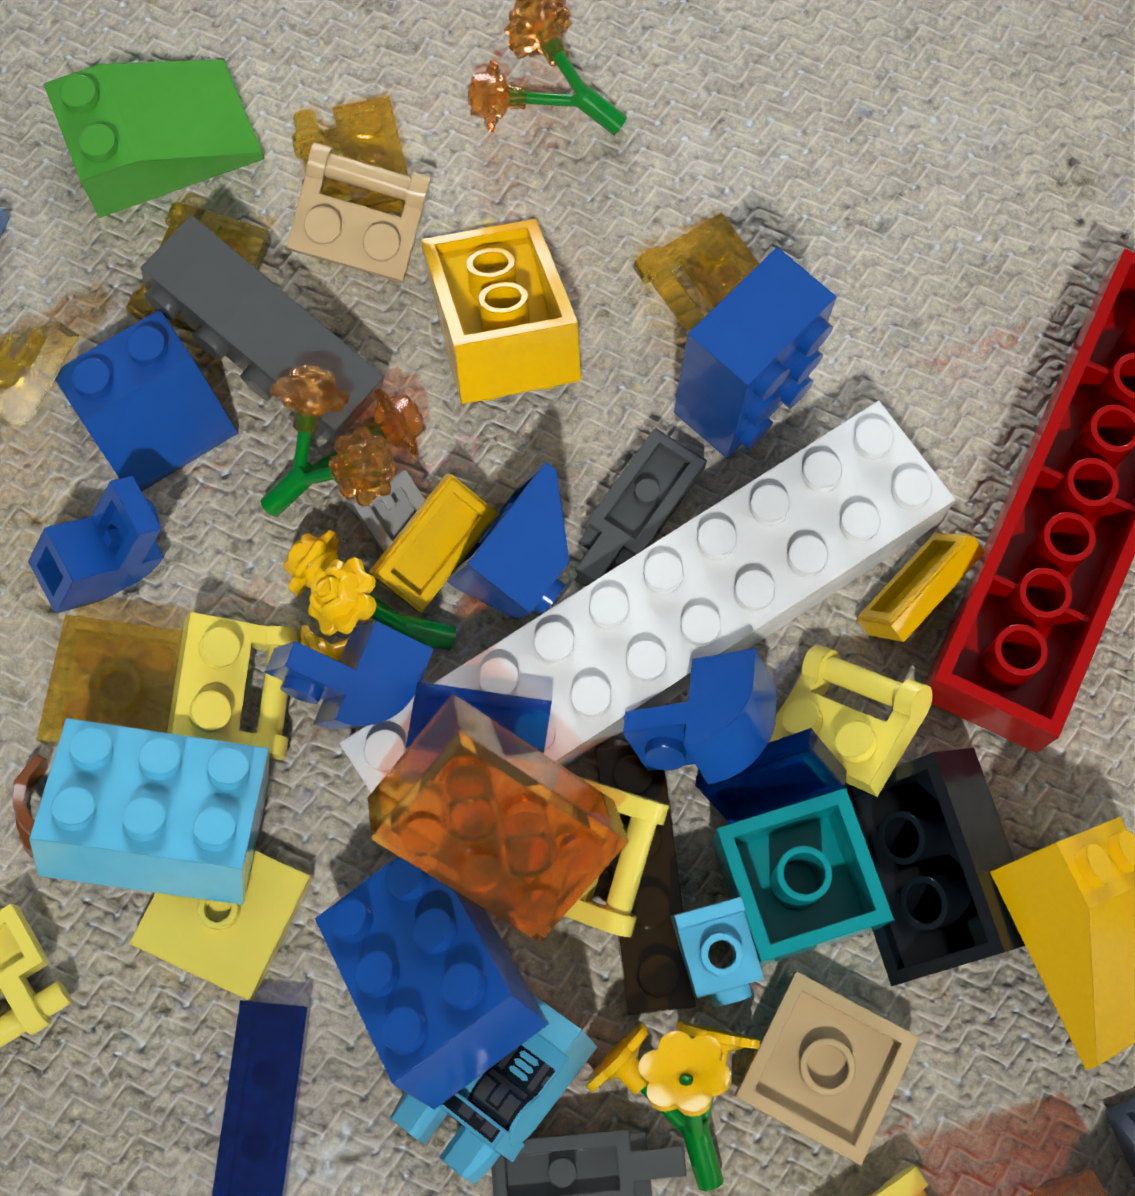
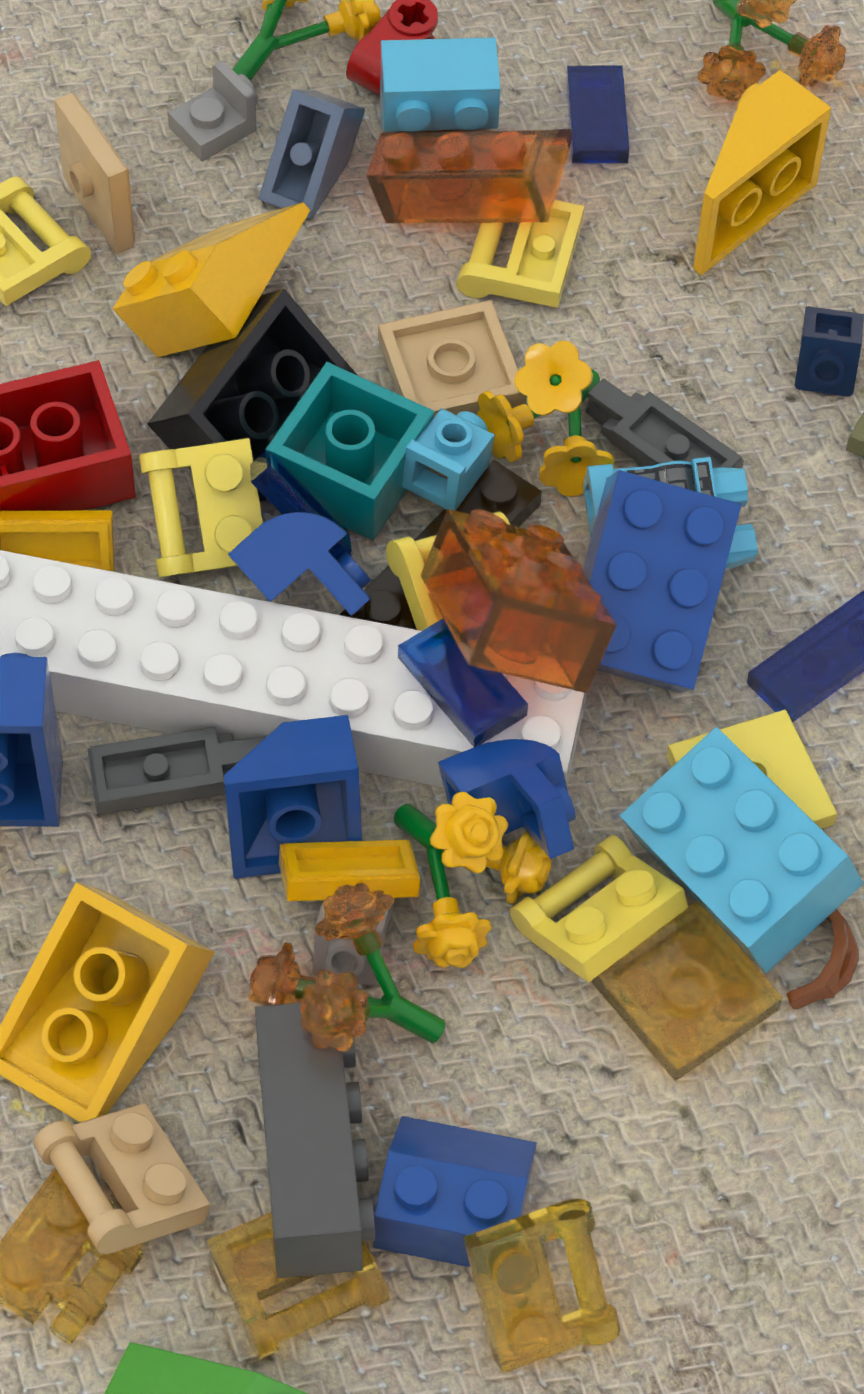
camera: 135 degrees left, 15 degrees down
blue brick [28,476,164,614] -> none

